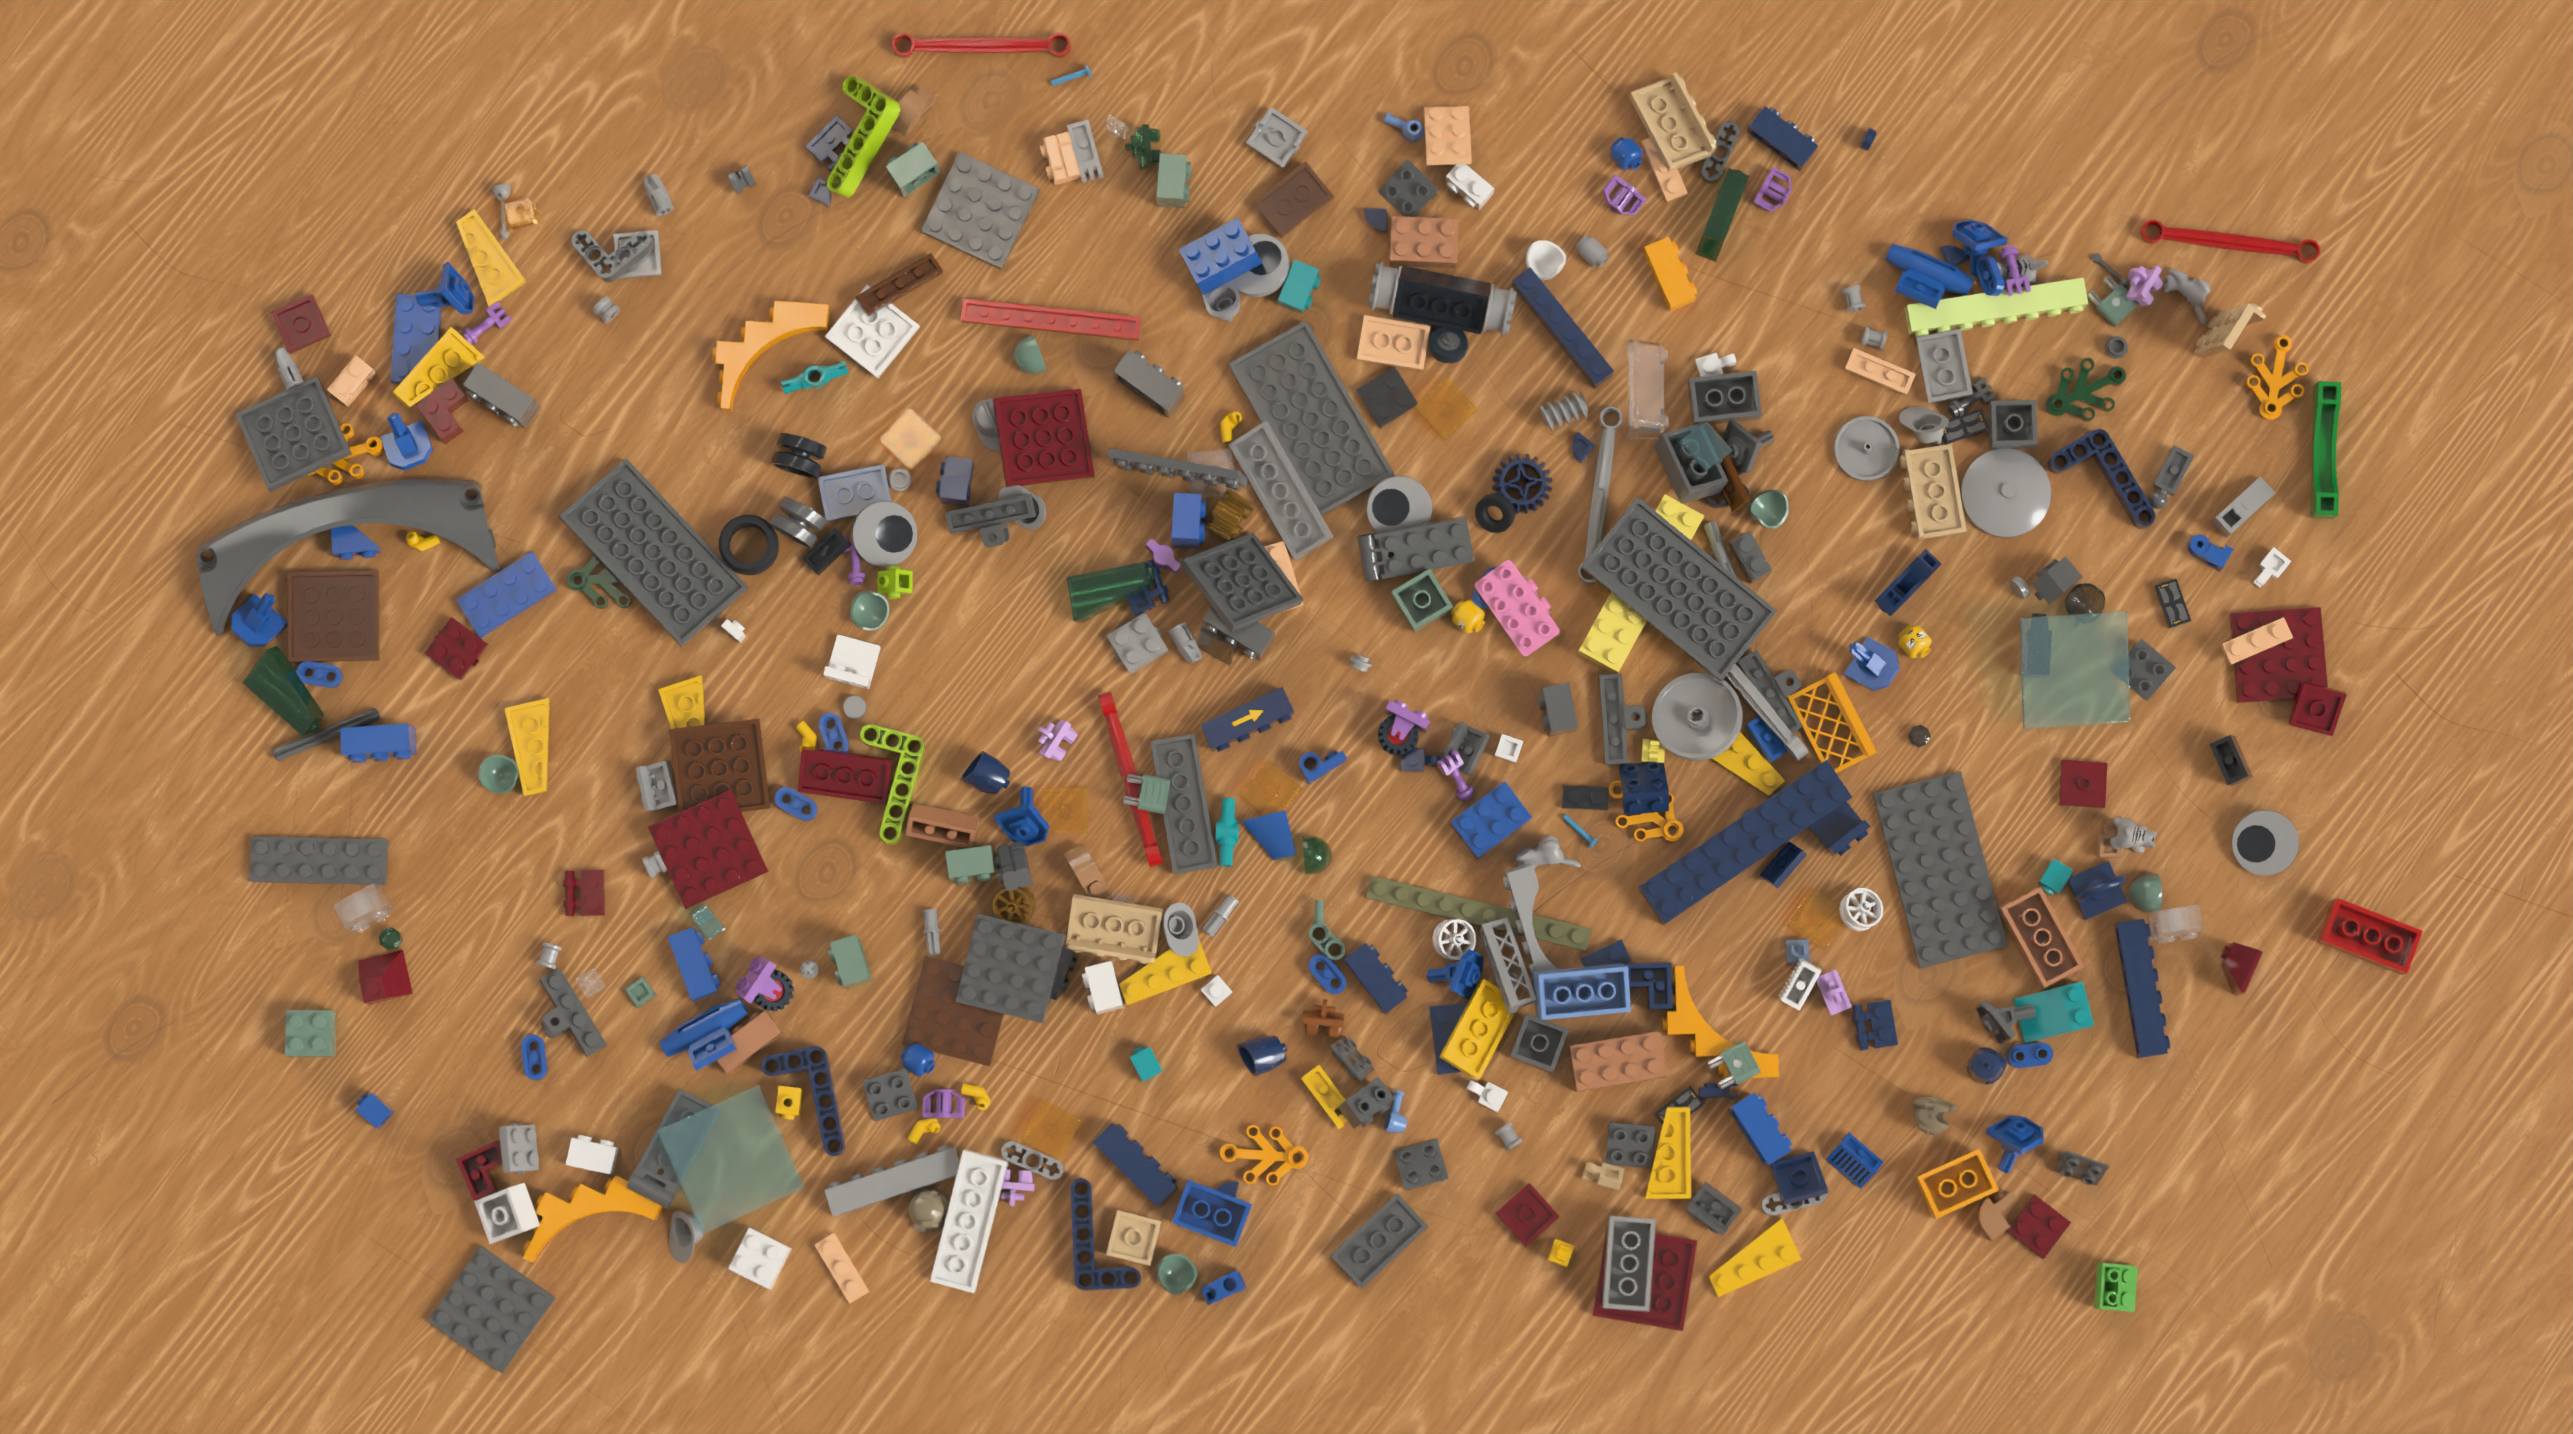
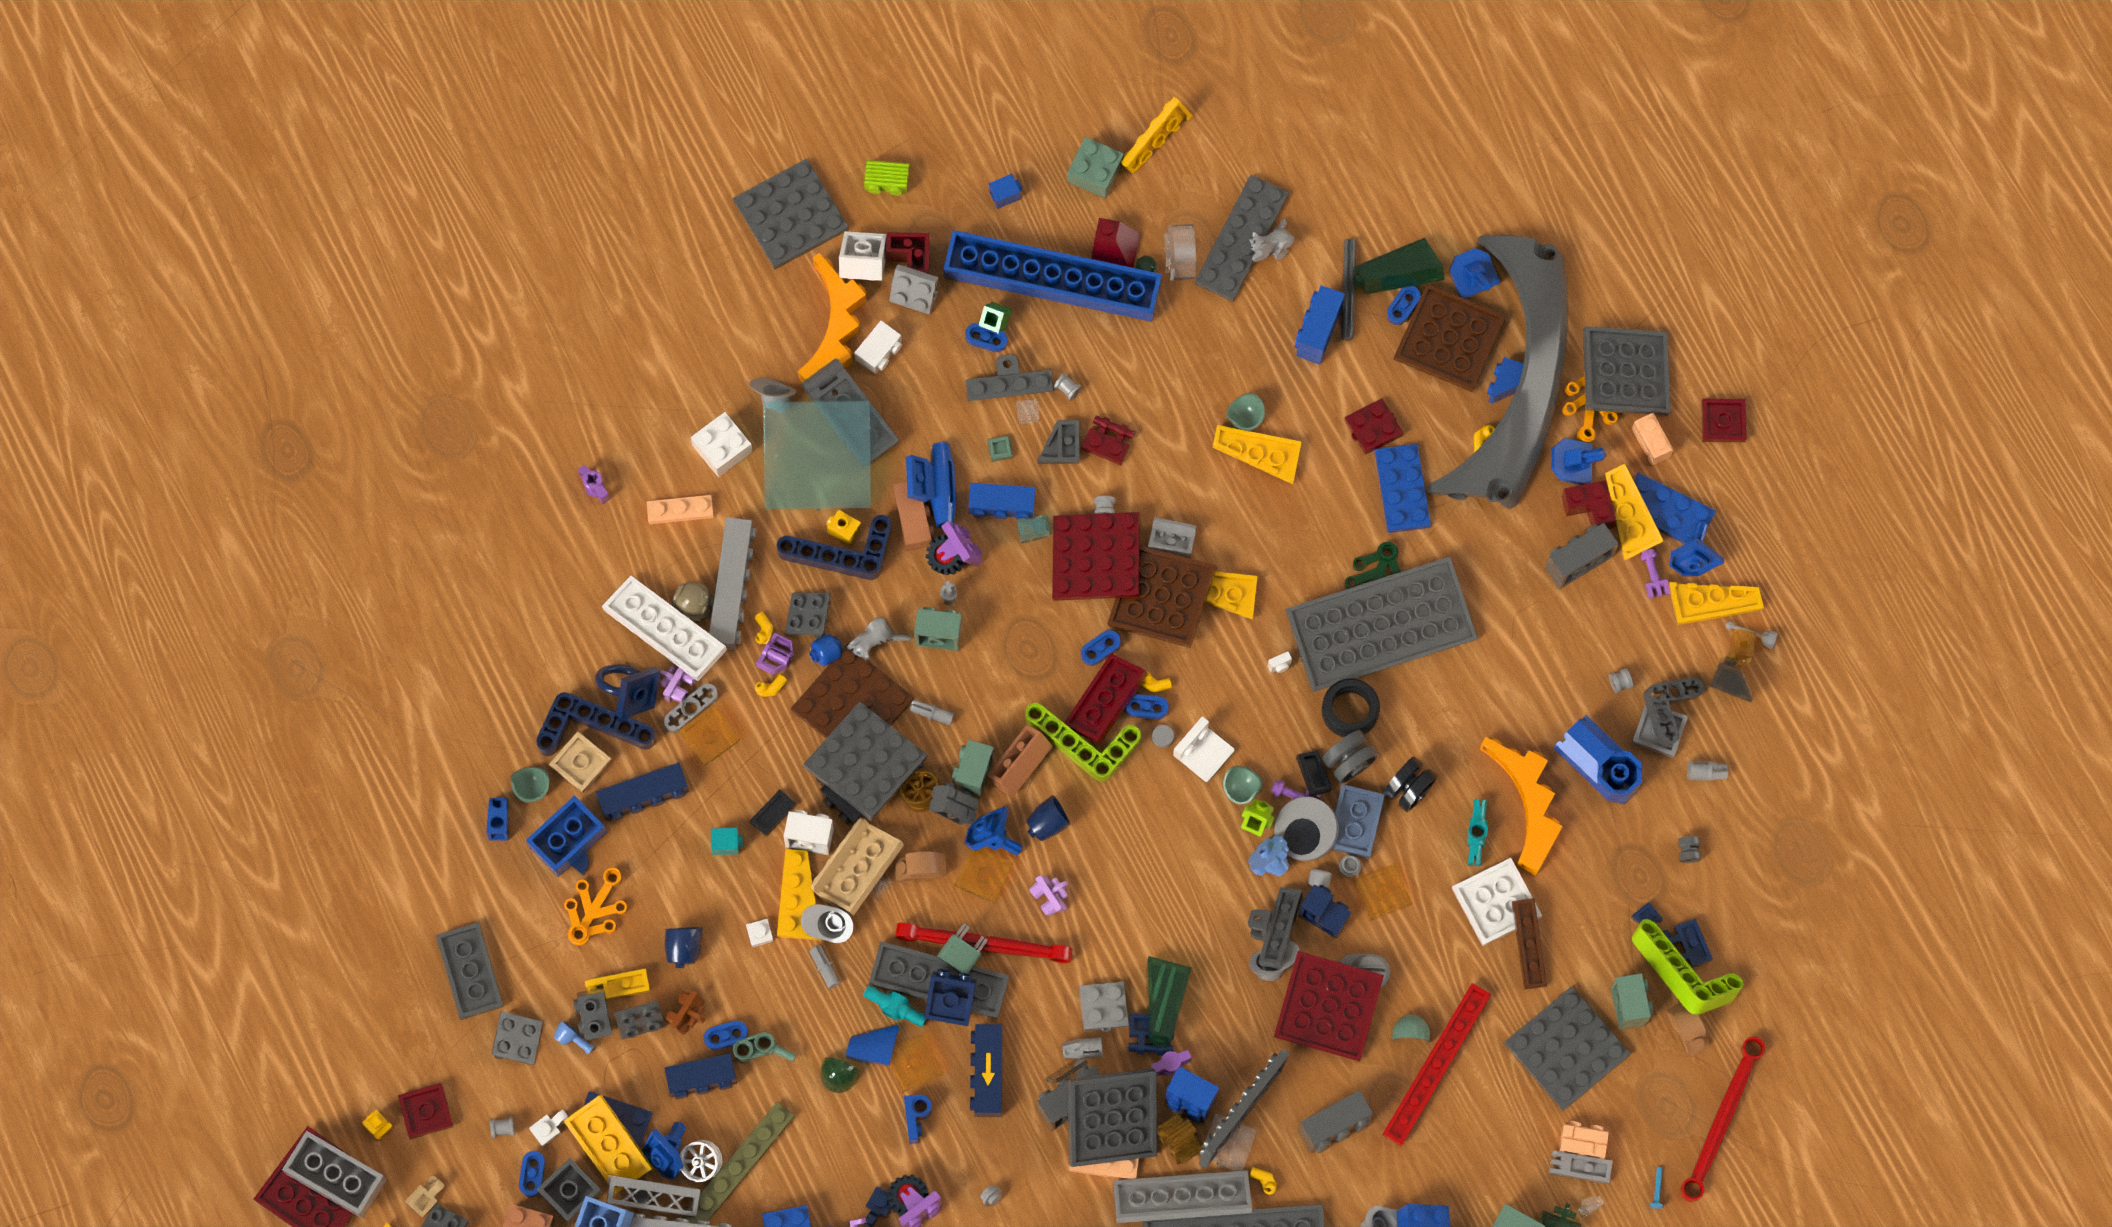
camera: 115 degrees right, 10 degrees down
light grey hinge [274,348,304,390] -> none
none -> blue plate [519,1151,545,1197]
none -> medium lavender piece [578,465,610,504]
none -> dark blue tile [595,665,661,719]
none -> black tile [750,789,796,837]
none -> light grey animal [847,617,911,660]
none -> lime brick [864,160,909,196]
none -> dark blue plate [924,969,977,1026]
none -> blue brick [943,230,1162,322]
none -> green brick [979,301,1012,333]
none -> dark grey wing [1038,420,1079,464]
none -> yellow wing [1120,97,1193,174]
none -> medium blue plant [1248,835,1289,876]
none -> light grey animal [1249,218,1295,262]
none -> light grey piece [1308,868,1332,888]
none -> blue brick [1554,715,1642,804]
none -> clear smoke slope [1710,656,1753,702]

